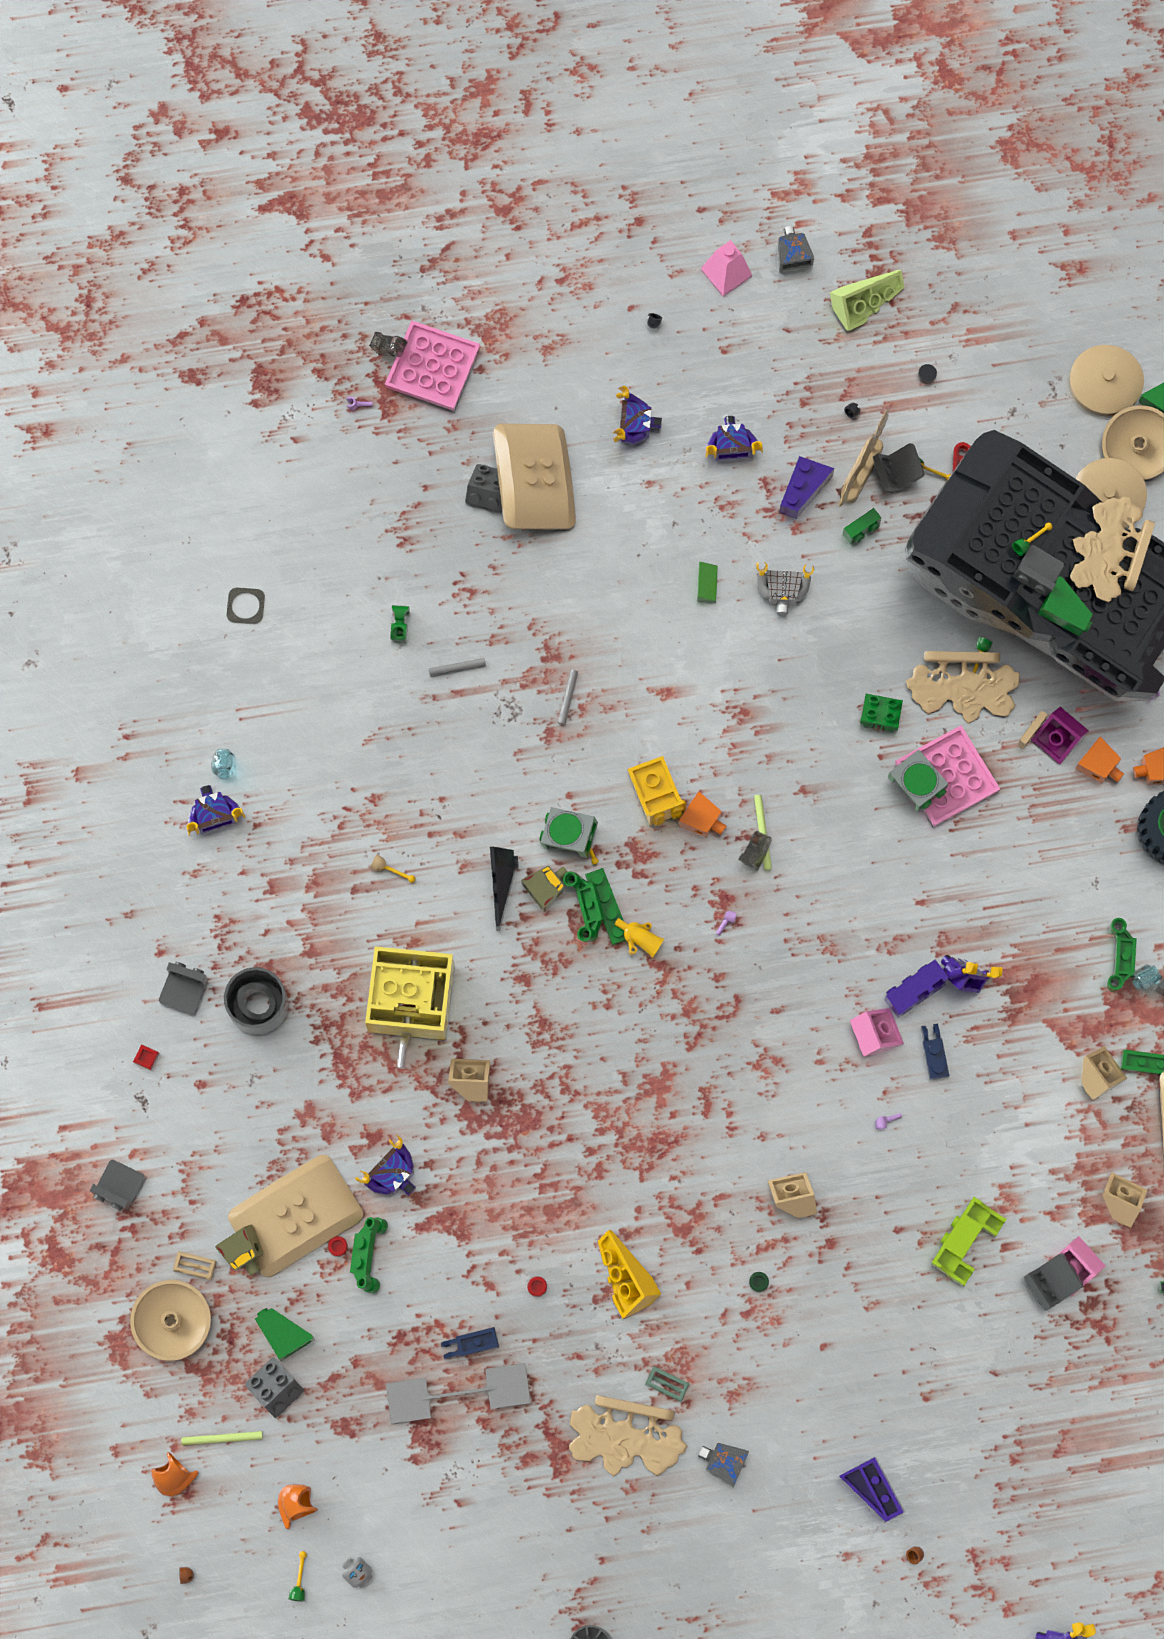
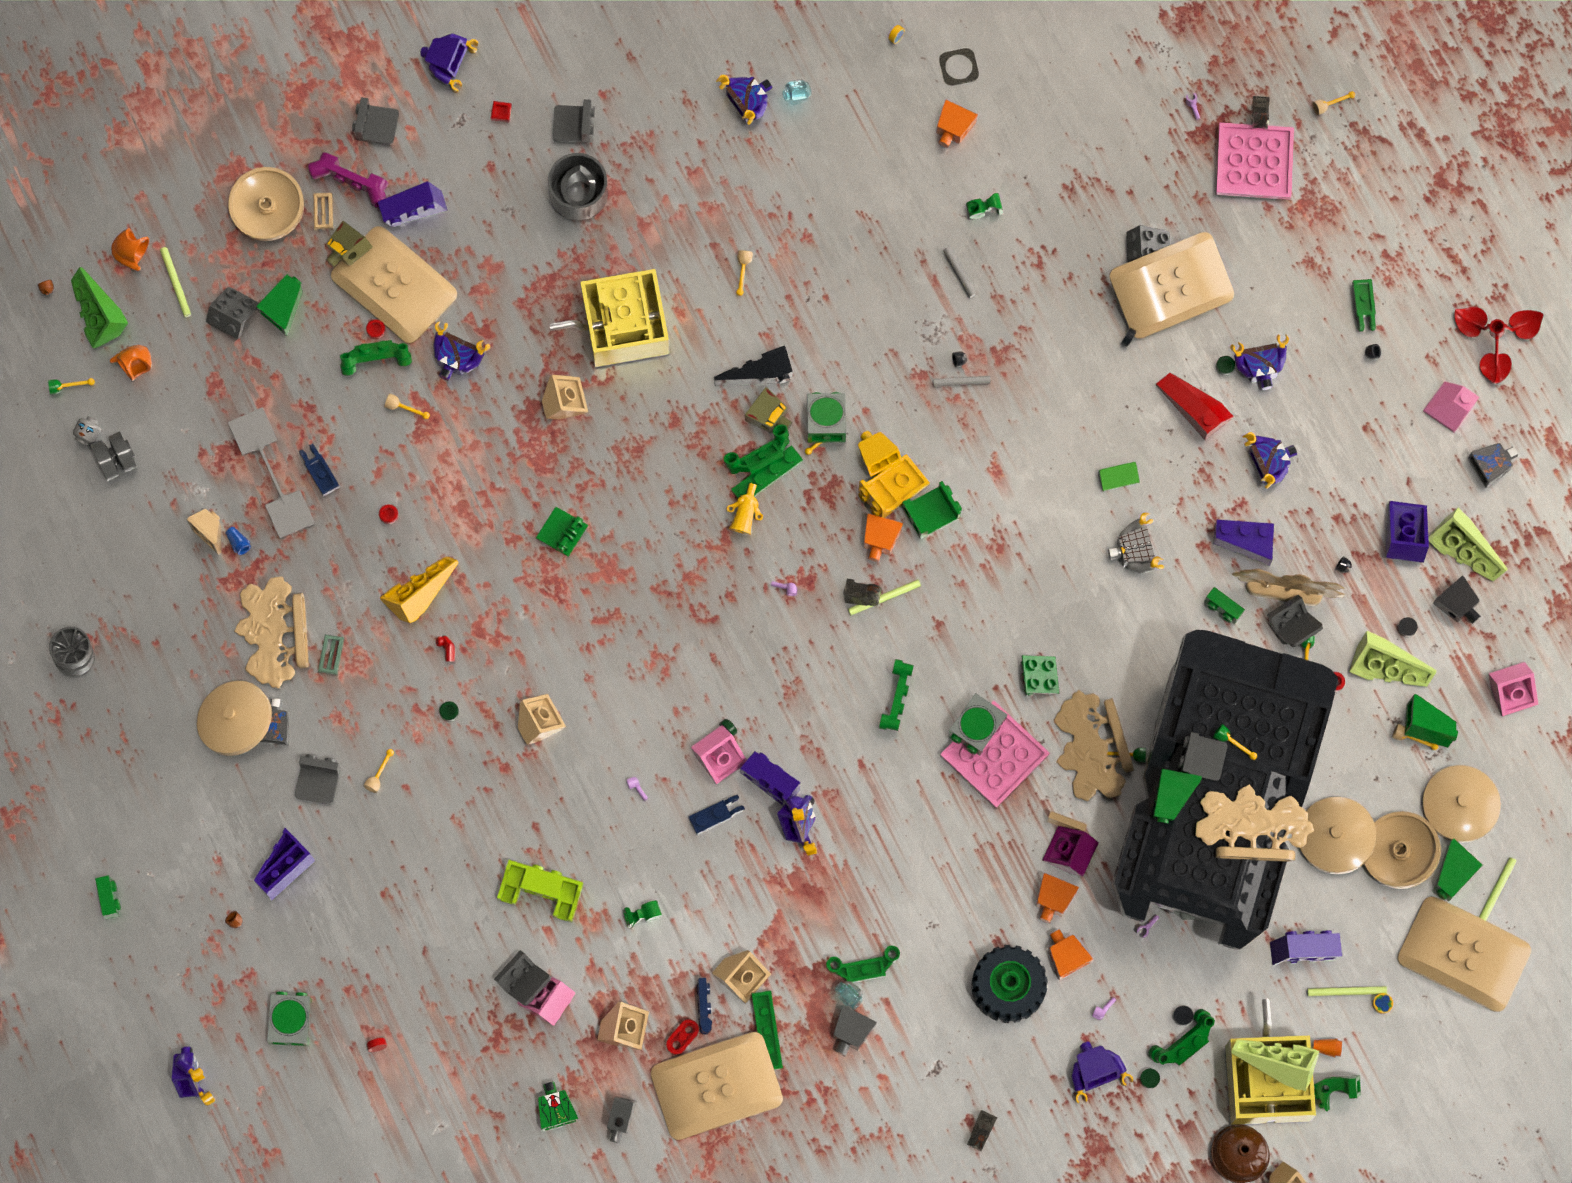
camera: 70 degrees right, 0 degrees up
none -> bright green wedge [71,267,128,348]
none -> dark grey wheel [90,431,137,481]
none -> tan slope [187,509,221,555]
none -> tan dish [197,681,272,756]
none -> blue cone [225,527,251,555]
none -> panel [267,992,312,1046]
none -> dark grey bracket [295,754,341,805]
none -> magenta plate [308,152,389,207]
none -> hinge [363,749,394,793]
none -> red tile [366,1038,387,1052]
none -> dark purple wedge [378,181,448,227]
none -> hinge [384,393,430,419]
none -> dark purple torso [420,33,478,93]
none -> red arm [436,635,455,661]
none -> green hinge [536,507,588,557]
none -> green leg [623,900,662,928]
none -> red plate [666,1019,699,1055]
none -> dark blue hinge [697,978,712,1035]
none -> dark green tile [719,719,737,737]
none -> yellow torso [858,431,902,477]
none -> green plate [879,659,914,731]
none -> yellow tile [888,25,905,44]
none -> green panel [902,481,962,539]
none -> orange torso [936,100,978,148]
none -> black hinge [952,351,967,367]
none -> black tile [1121,327,1136,347]
none -> red wedge [1156,373,1234,440]
none -> dark green tile [1216,356,1235,376]
none -> hinge [1312,91,1355,115]
none -> yellowish green wedge [1349,631,1436,687]
none -> green hinge [1352,279,1376,332]
none -> dark purple slope [1386,501,1429,563]
none -> hinge [1392,724,1439,750]
none -> green slope [1405,694,1458,748]
none -> black torso [1433,575,1481,624]
none -> red plant [1455,307,1544,384]
none -> bright pink slope [1489,662,1538,716]

